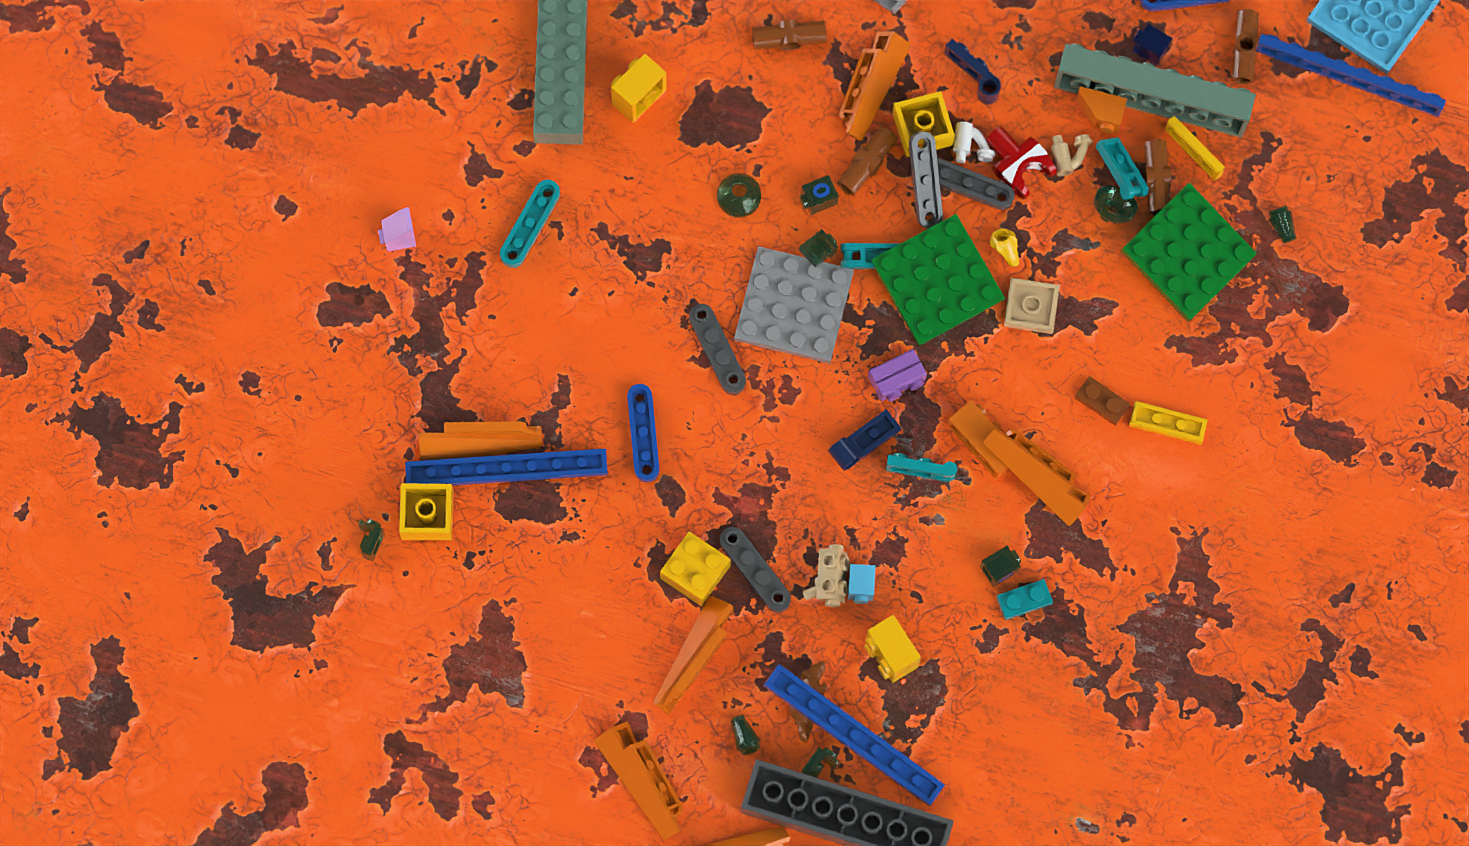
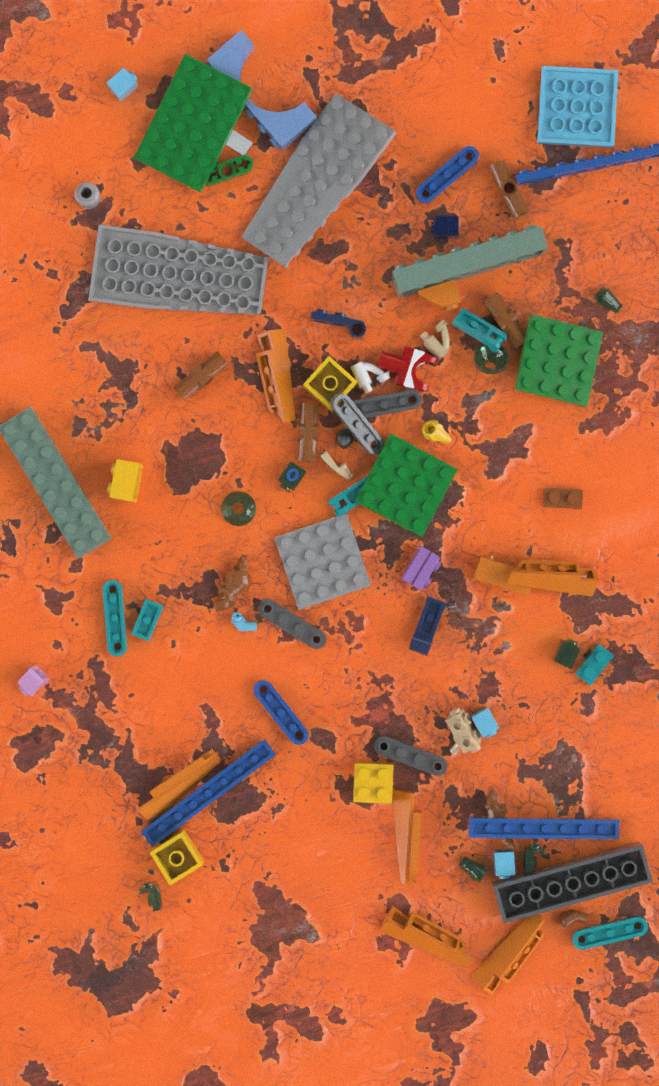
camera: 30 degrees left, 15 degrees up
clear green bracket [799,229,838,267] -> none
yellow brick [864,615,921,683] -> none
teal plate [885,453,957,482] -> none
tan tile [1004,278,1060,334] -> none
yellow tile [1129,401,1208,445] -> none
yellow tile [1165,116,1225,181] -> none
none -> teal plate [131,599,164,641]
none -> dark orange animal [215,554,250,612]
none -> medium azure arm [231,612,257,631]
none -> tan slope [320,451,353,480]
none -> pearl dark grey animal [337,428,354,449]
none -> medium azure brick [493,849,515,879]

